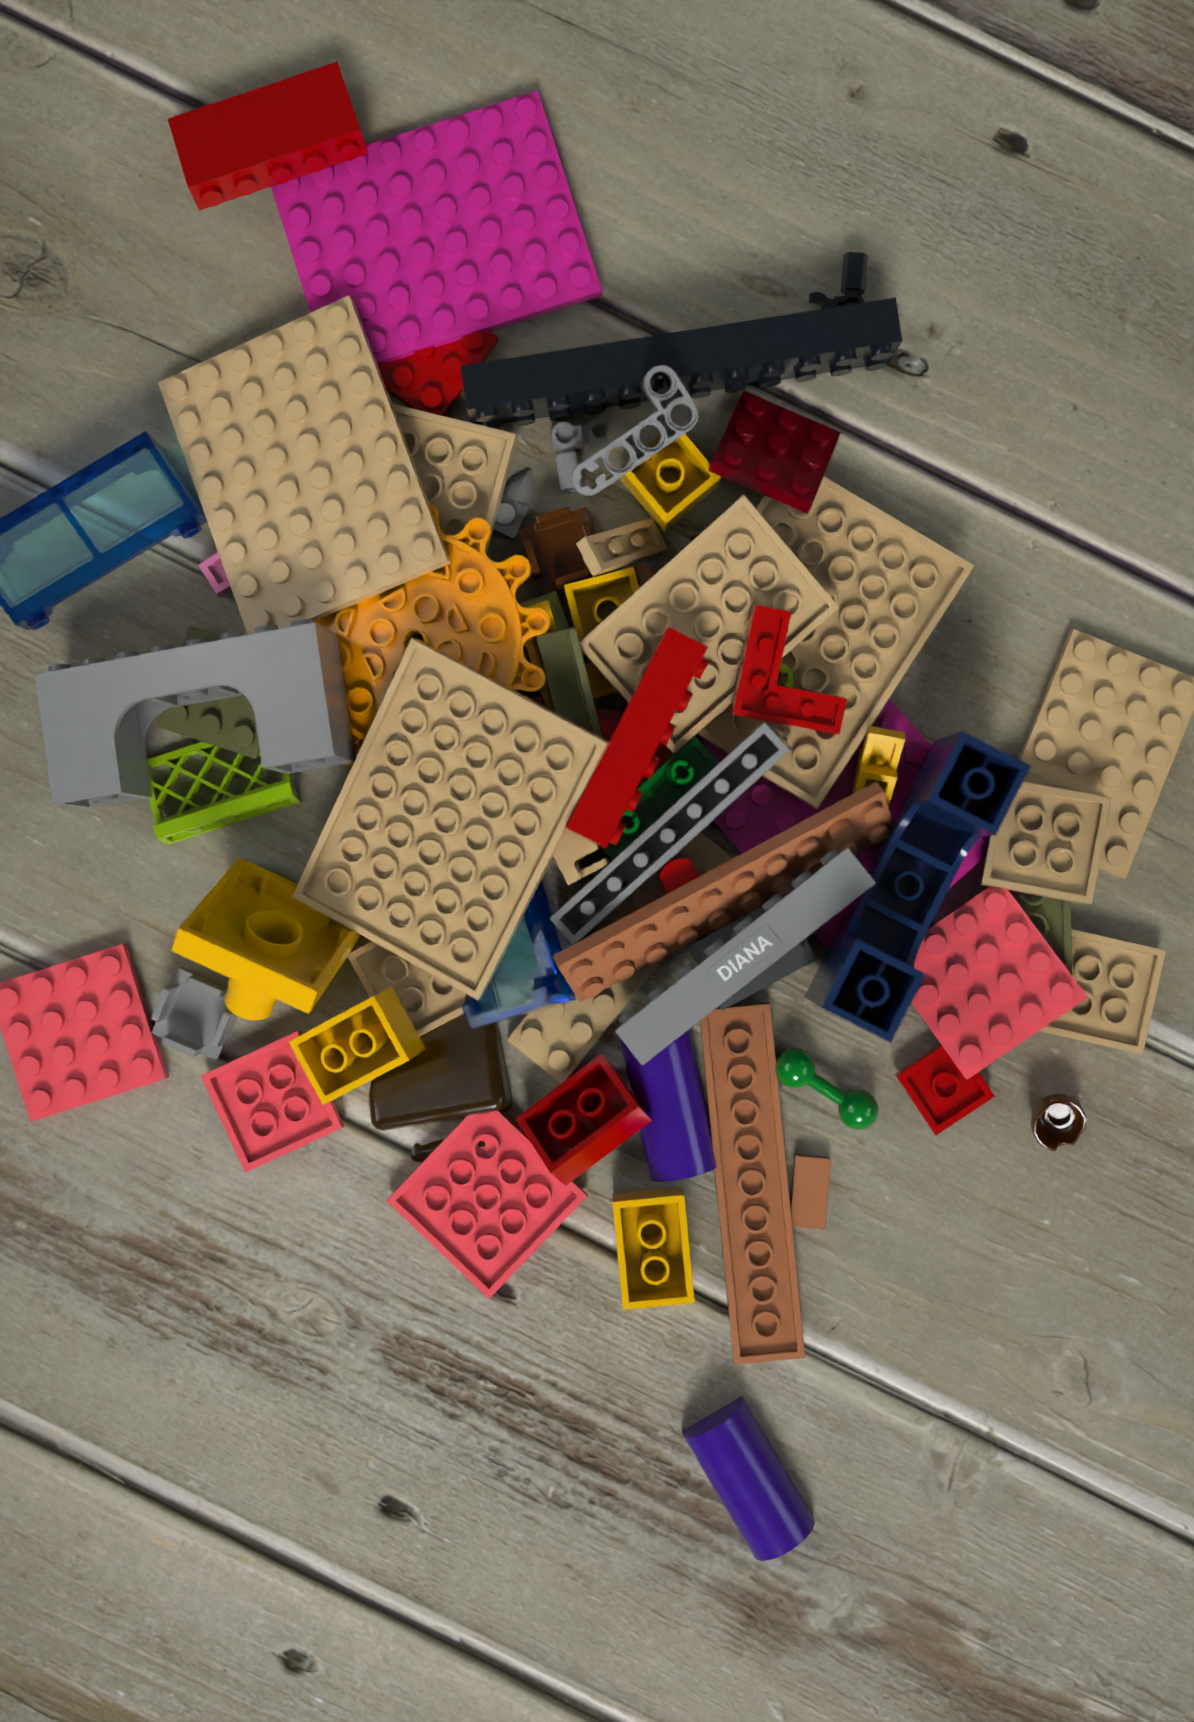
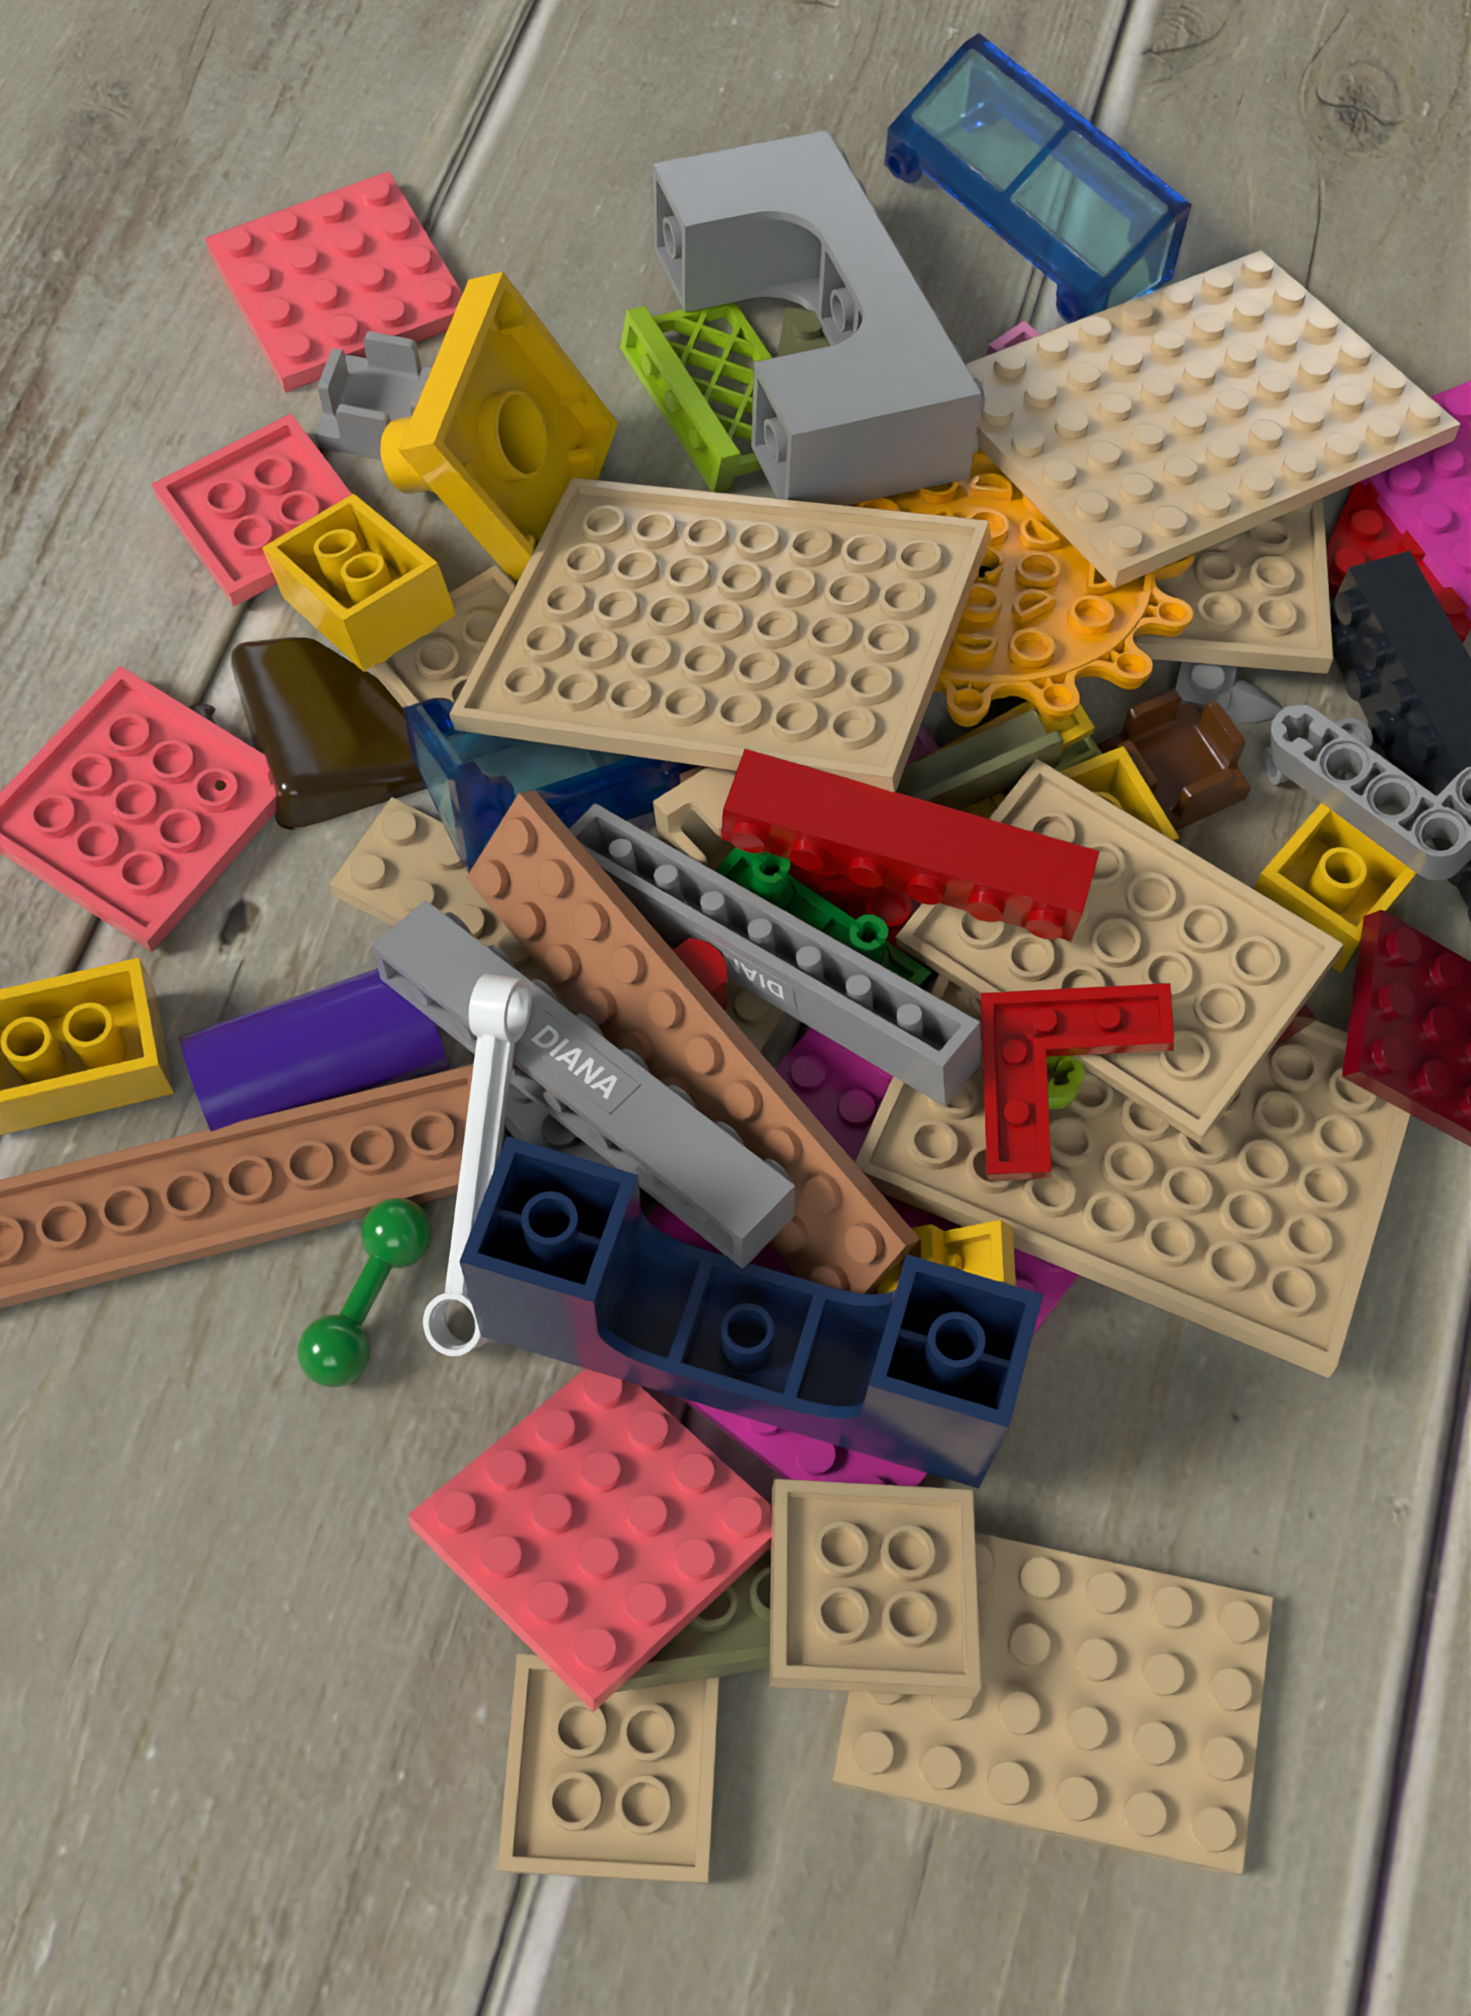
camera: 80 degrees right, 25 degrees down
red brick [515,1053,652,1186] -> none
tan plate [576,518,668,576] -> none
nougat tile [790,1154,831,1230] -> none
red plate [894,1044,995,1136] -> none
reddish brown hair [1030,1094,1087,1151] -> none
none -> white piece [423,973,532,1356]

